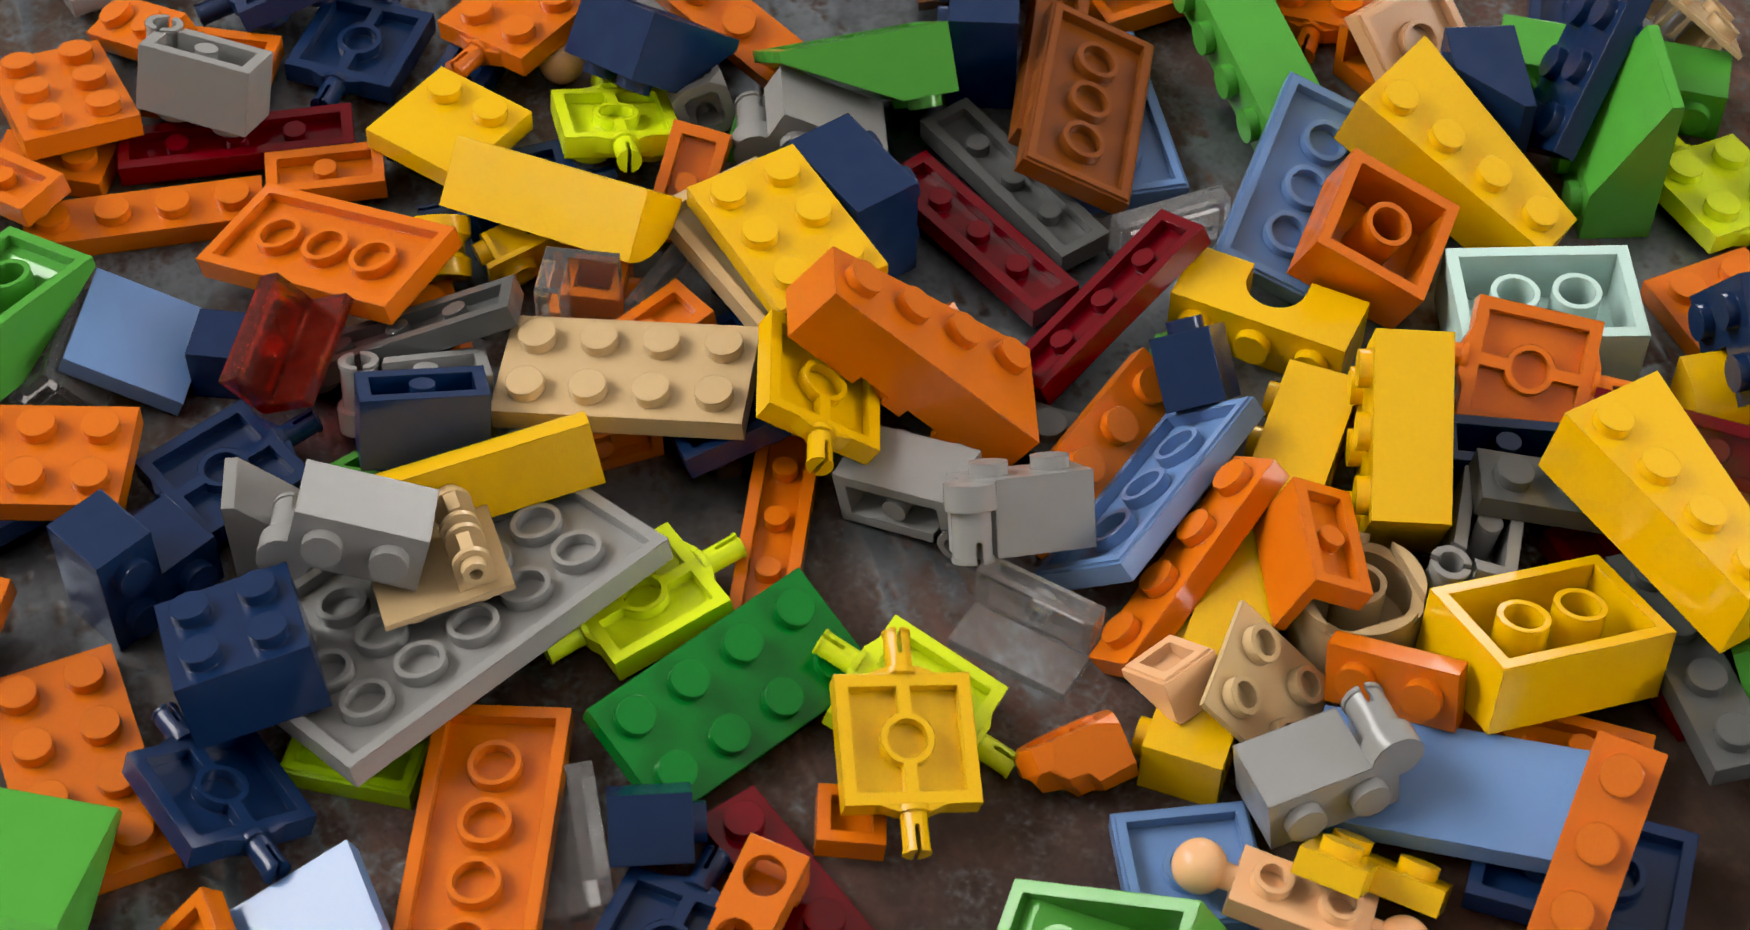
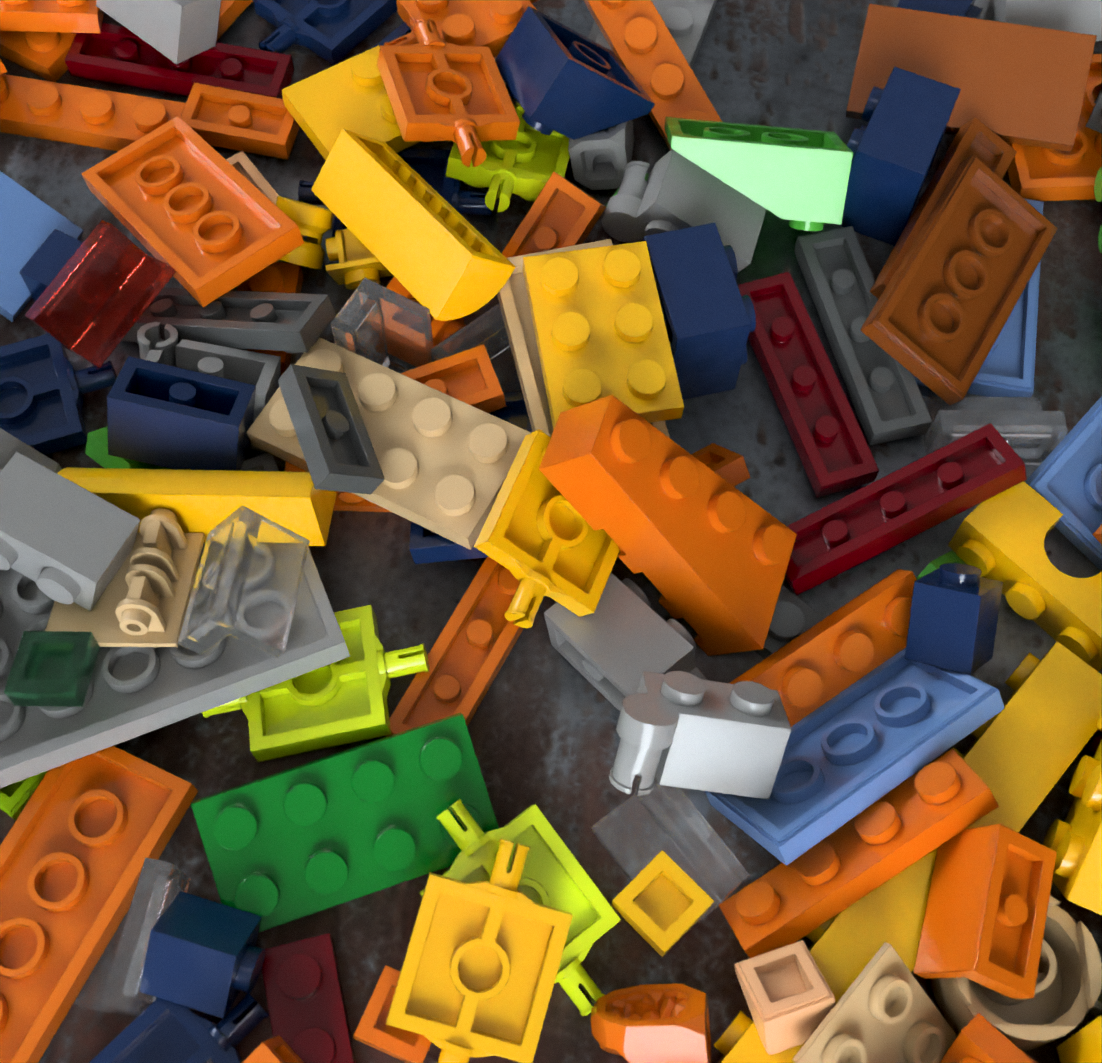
camera: 20 degrees right, 15 degrees up
none -> clear green plate [4,631,100,707]
none -> clear panel [177,505,310,658]
none -> dark grey plate [277,364,385,495]
none -> orange plate [377,18,520,167]
none -> yellow plate [611,850,714,957]

